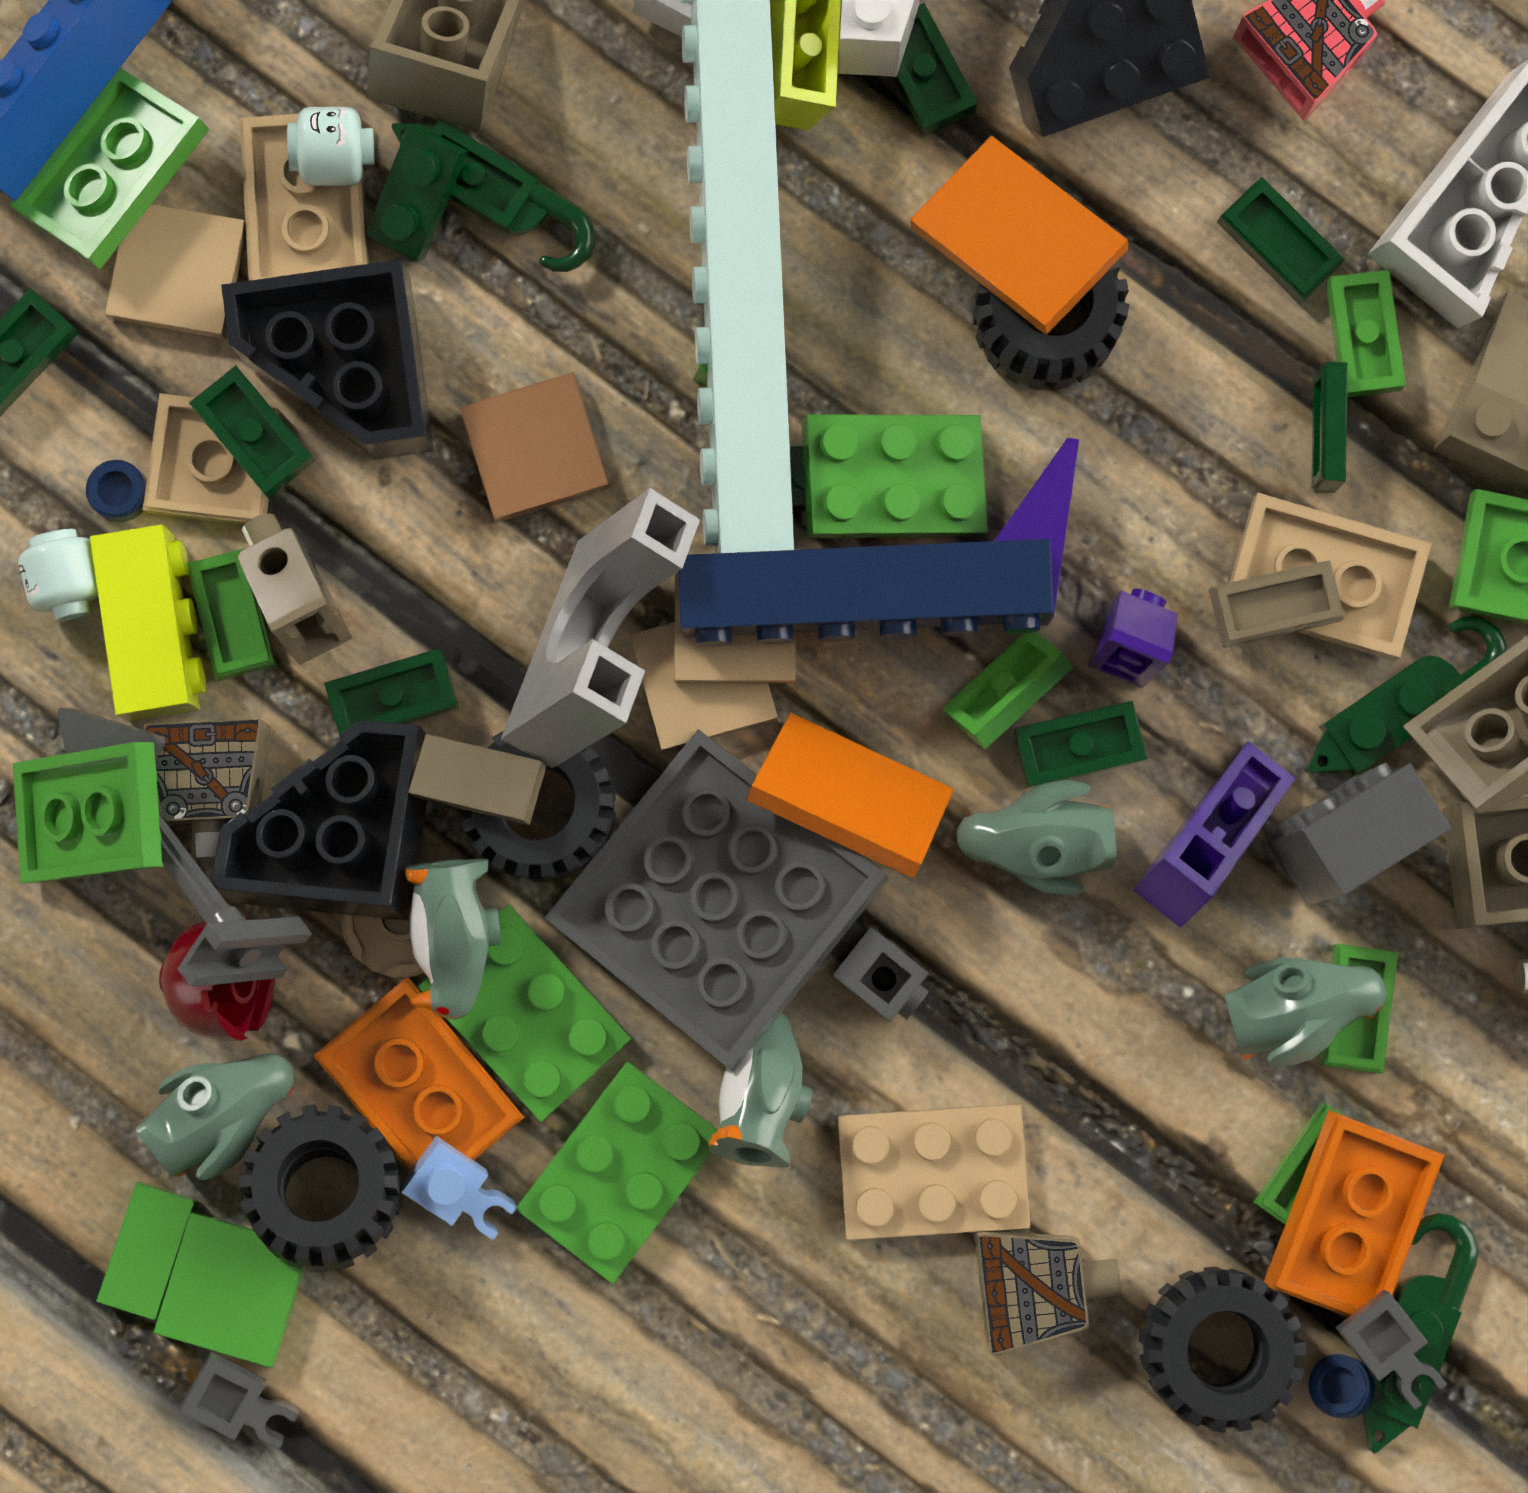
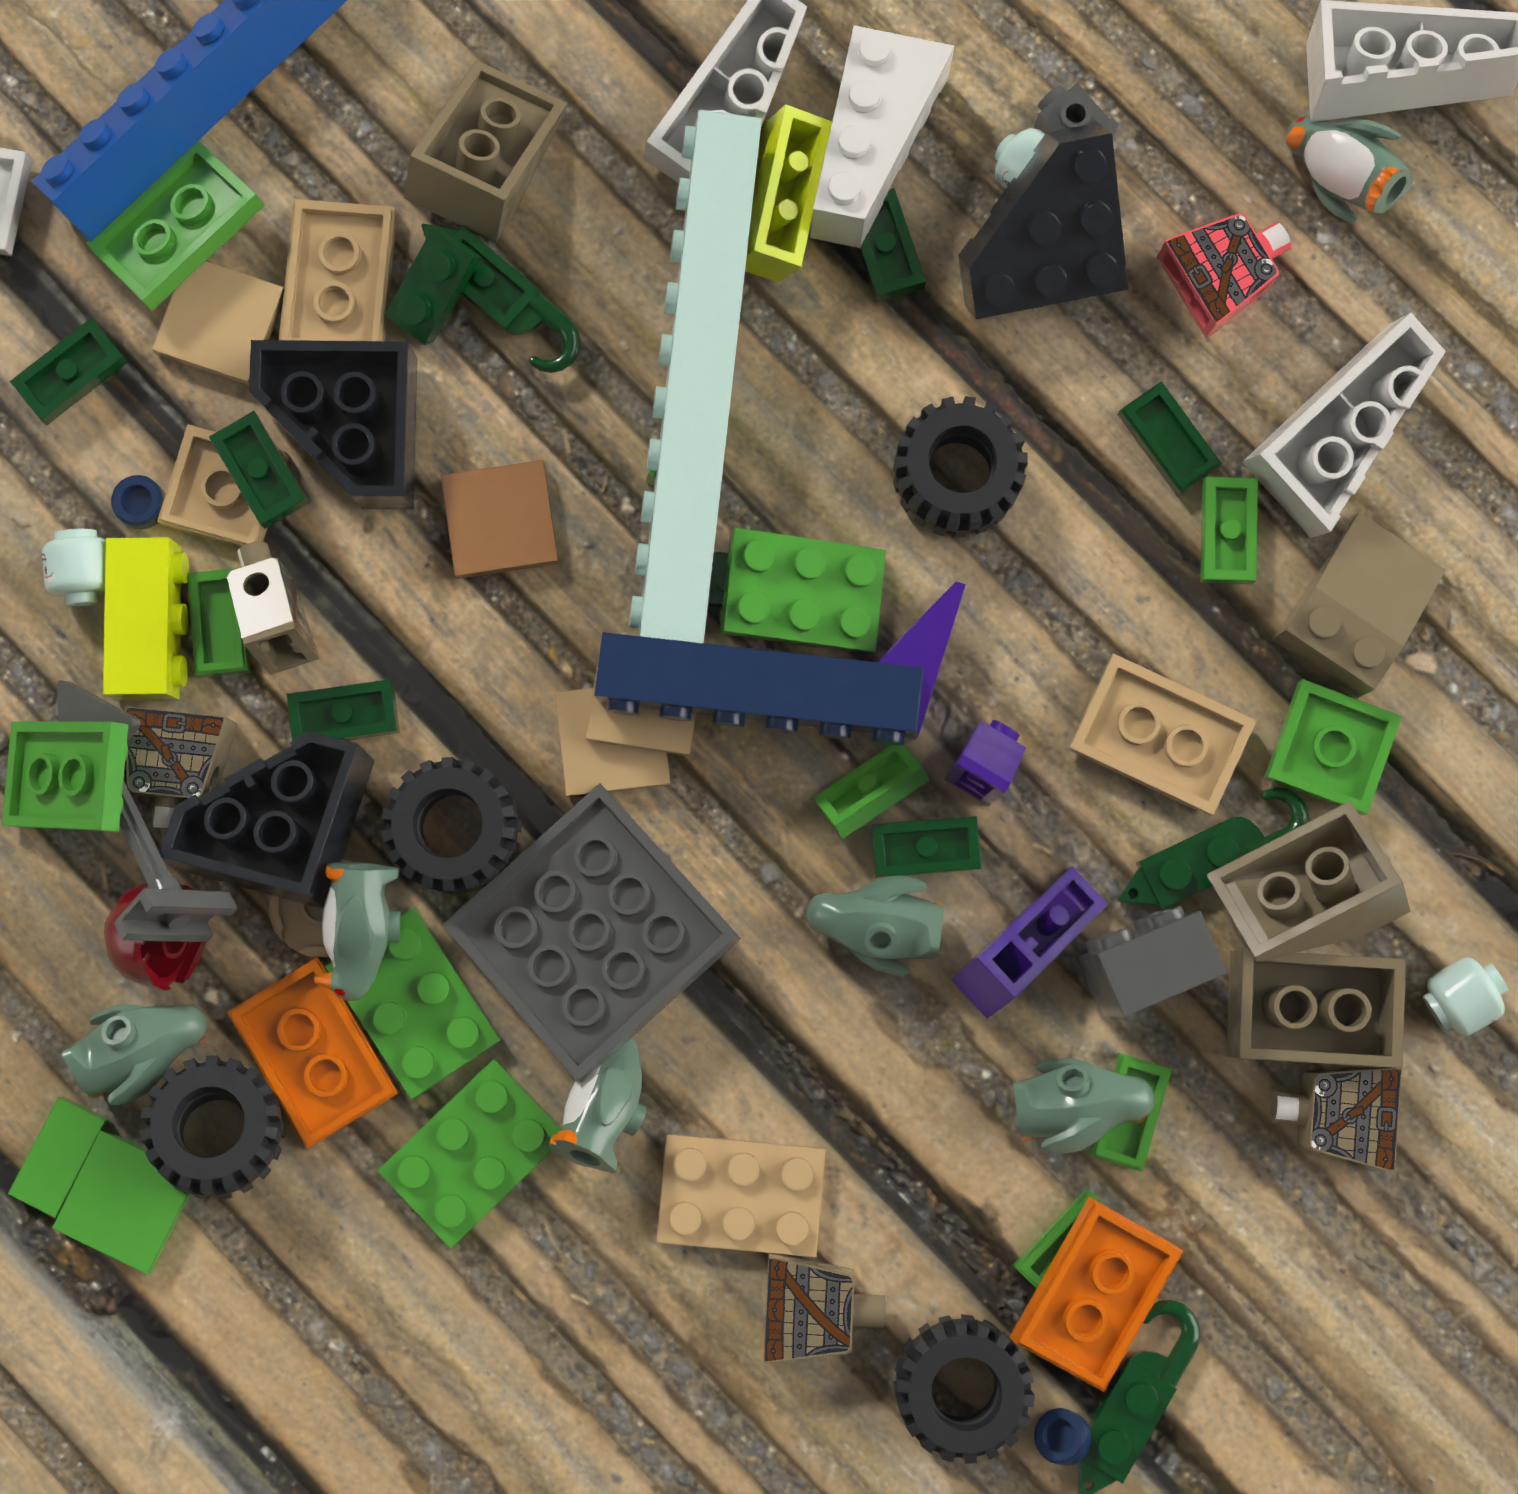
camera: 10 degrees right, 0 degrees up
dark grey plate [179,1351,299,1450] -> none
light aqua head [287,107,375,186] -> none
light blue plate [400,1136,517,1240] -> none
dark tan tile [408,734,547,825] -> none
light grey arch [501,488,700,769] -> none
orange tile [746,712,954,879] -> none
dark grey brick [831,927,929,1022] -> none
orange tile [910,135,1128,335] -> none
dark tan tile [1209,560,1345,648] -> none
dark green tile [1311,362,1348,493] -> none
dark grey plate [1335,1290,1447,1410] -> none

